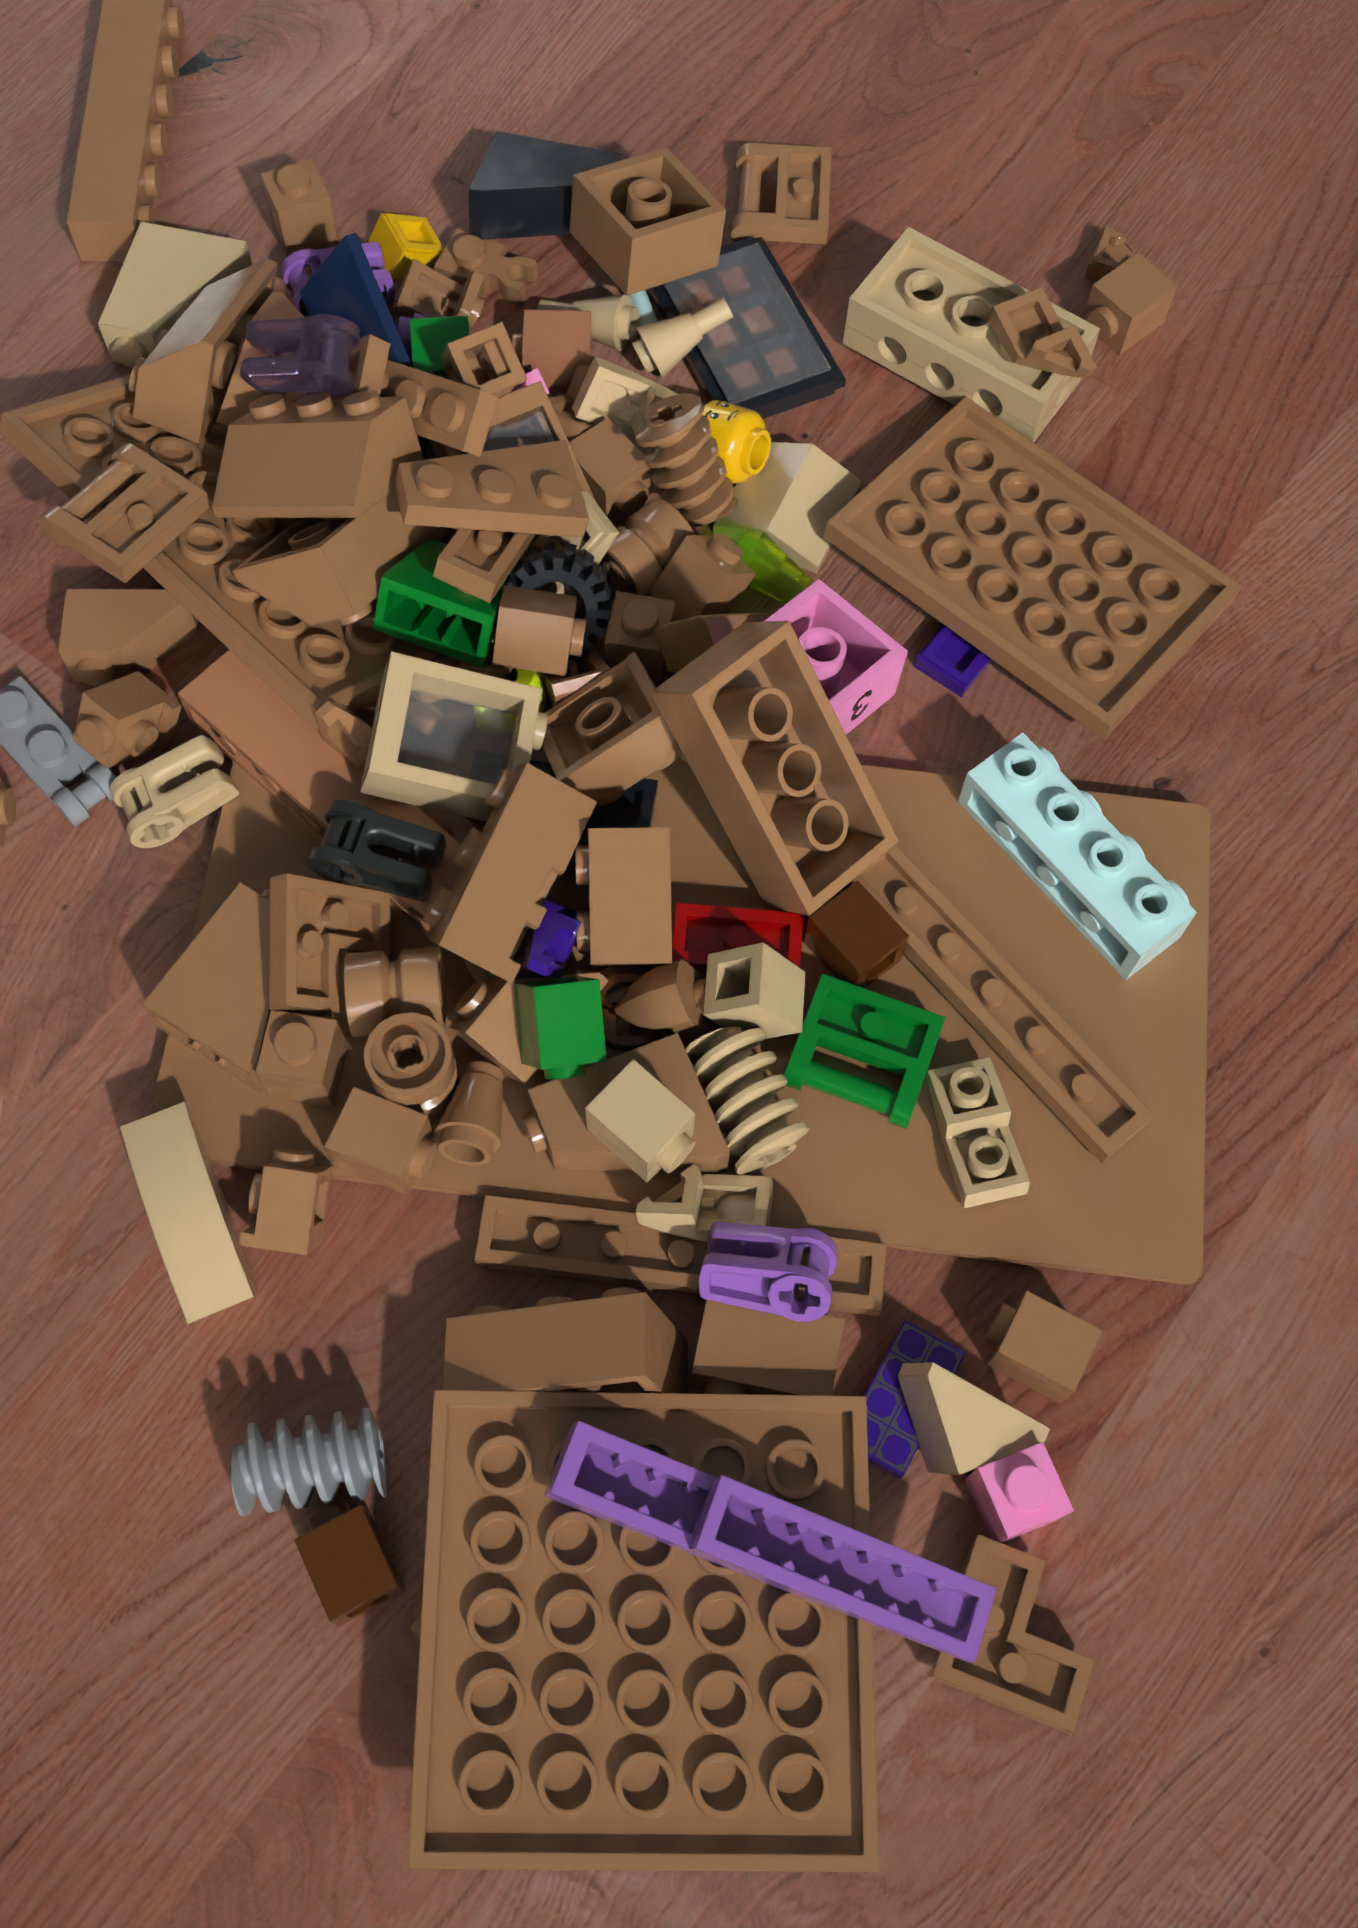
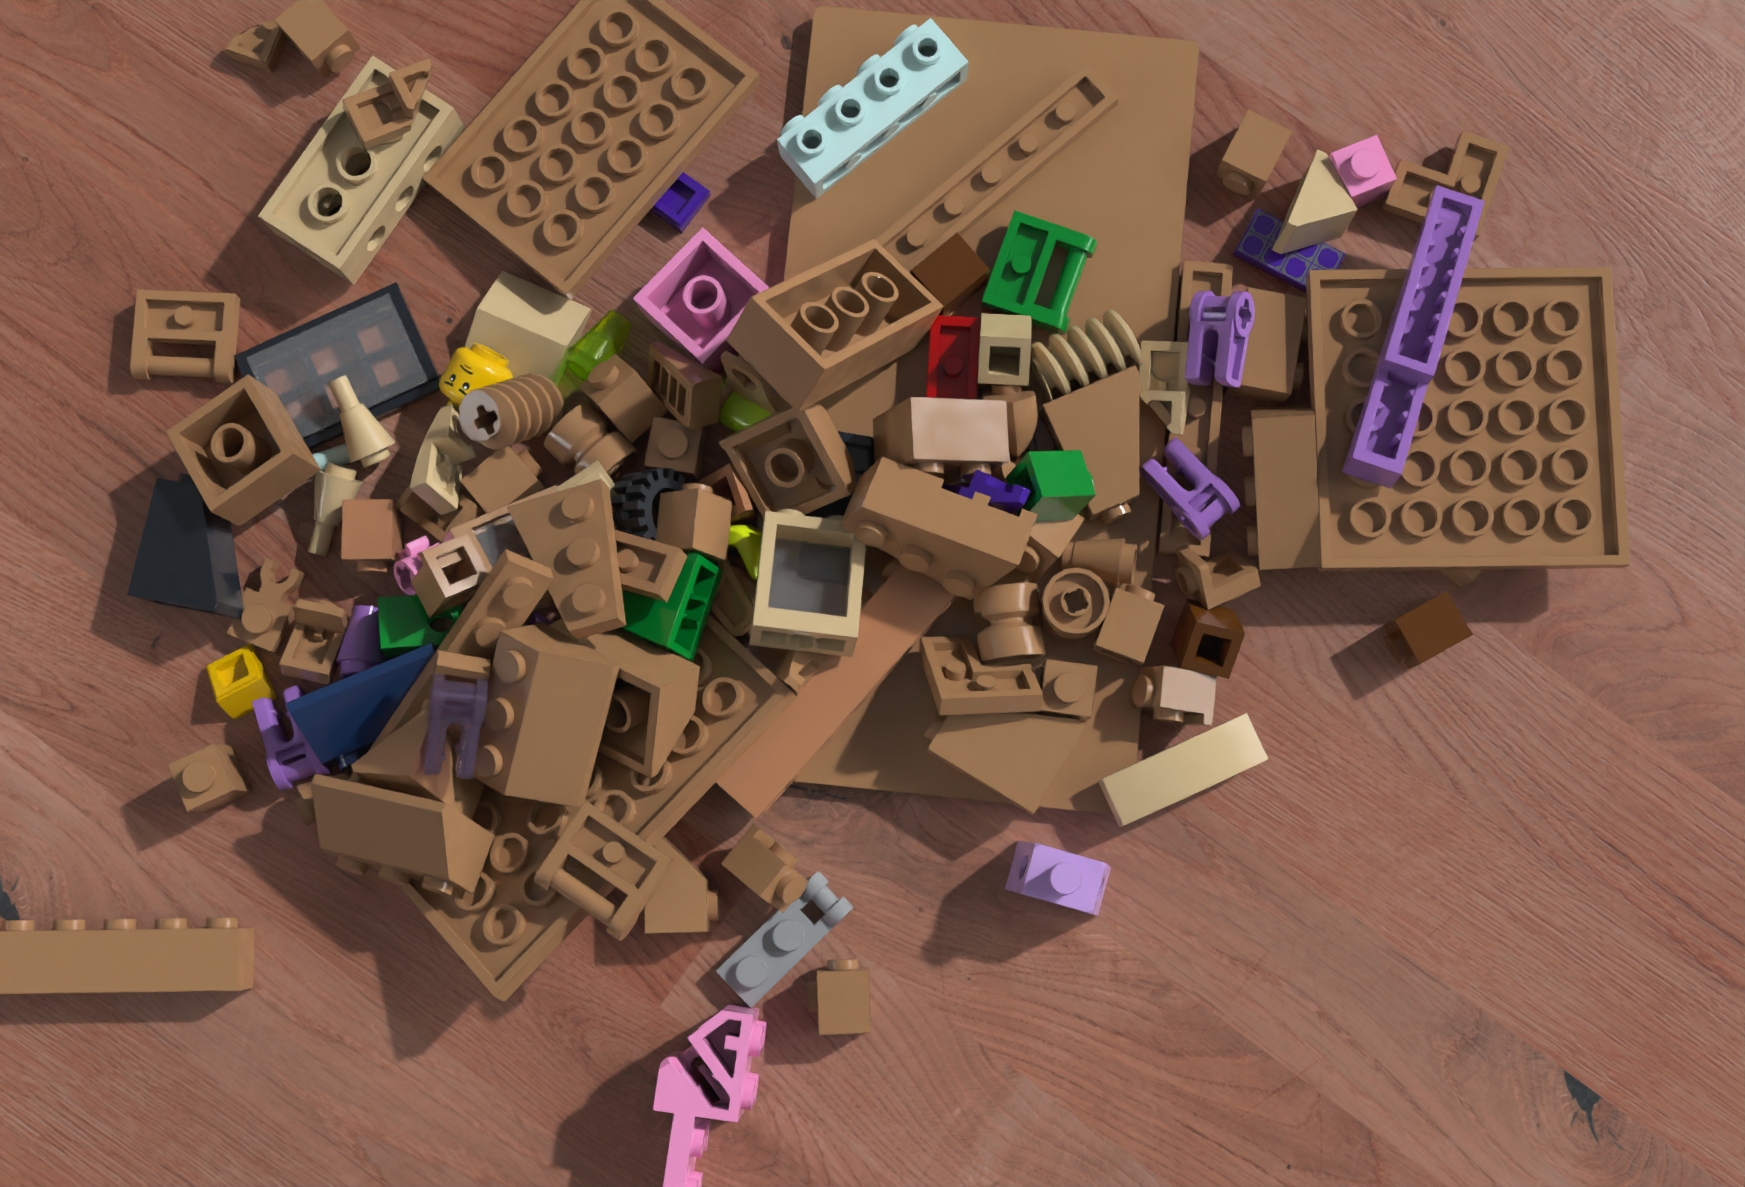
camera: 85 degrees left, 15 degrees up
tan slope [98,222,253,368] -> none
tan piece [110,735,239,848] -> none
light grey piece [231,1407,387,1516] -> none
pearl dark grey piece [307,800,446,902] -> none
tan brick [585,1059,695,1183] -> none
tan slope [926,1057,1030,1208] -> none
none -> lavender torso [1005,840,1111,916]
none -> medium lavender piece [1139,437,1240,541]
none -> reddish brown brick [1171,598,1245,679]
none -> medium nougat bracket [1175,545,1261,610]

